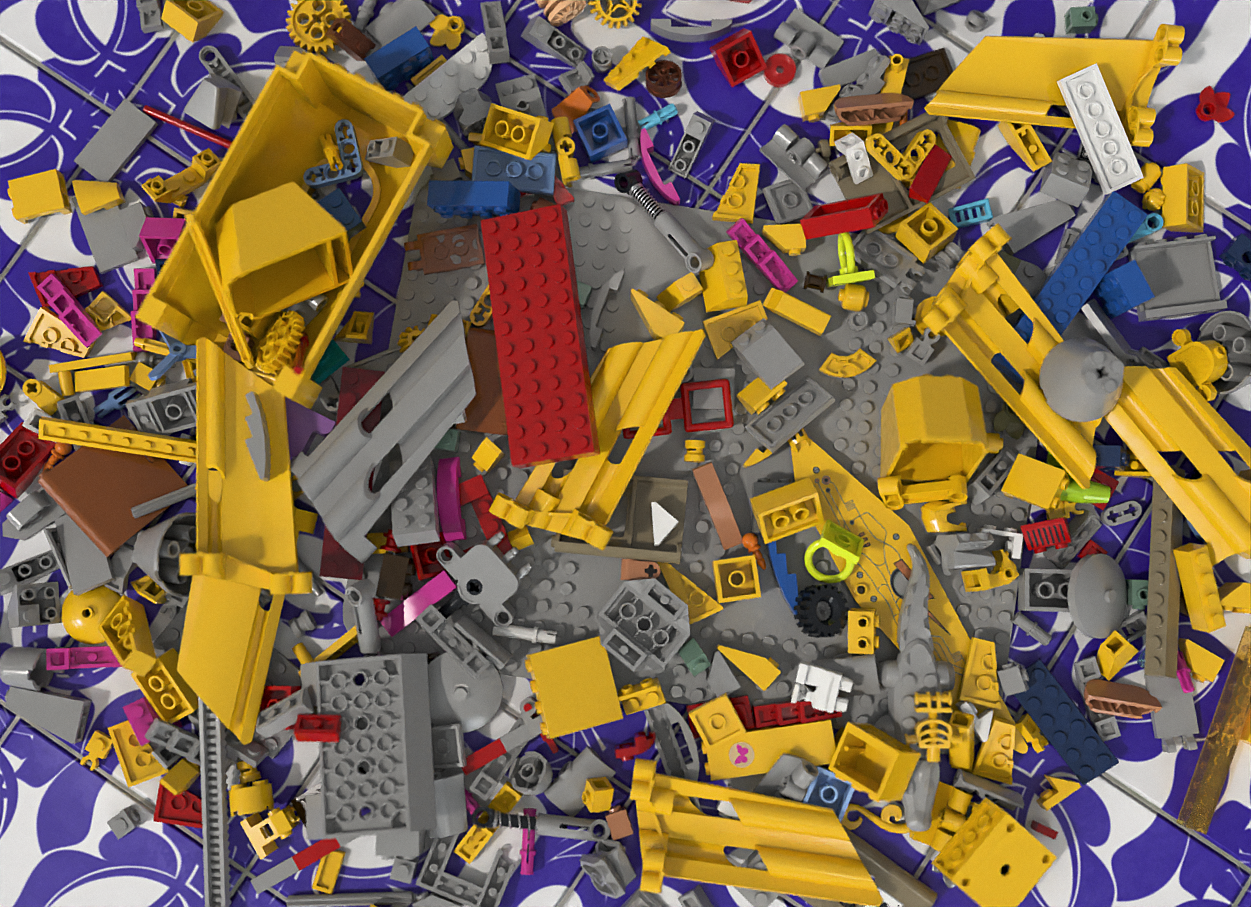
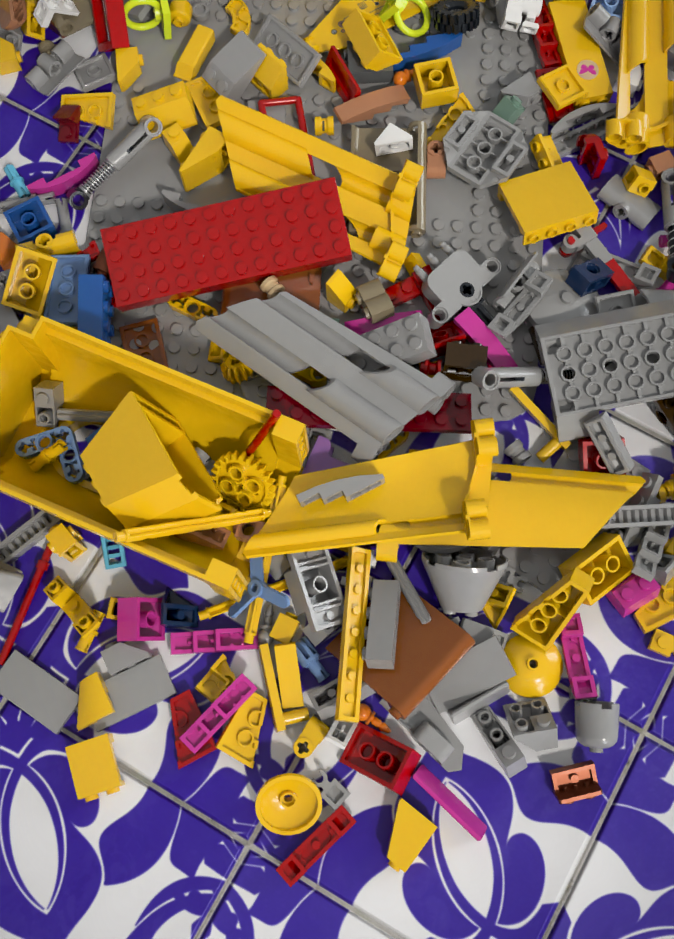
camera: 90 degrees left, 10 degrees down
light grey slope [5,686,92,744] -> none
red slope [293,714,341,742] -> none
white pin [493,623,557,645] -> none
light grey cylinder [509,751,552,796] -> none
light grey slope [668,111,715,178] -> none
yellow slope [716,644,781,691] -> none
dark pink slope [726,218,798,293] -> none
dark brown bush [803,271,827,293] -> none
none -> dark red slope [52,105,81,144]
none -> light grey axle [56,408,114,423]
none -> tan wheel [260,275,285,299]
none -> red piece [325,45,361,102]
none -> dark tan brick [354,278,395,324]
none -> light grey brick [362,579,401,669]
none -> dark blue brick [565,257,614,297]

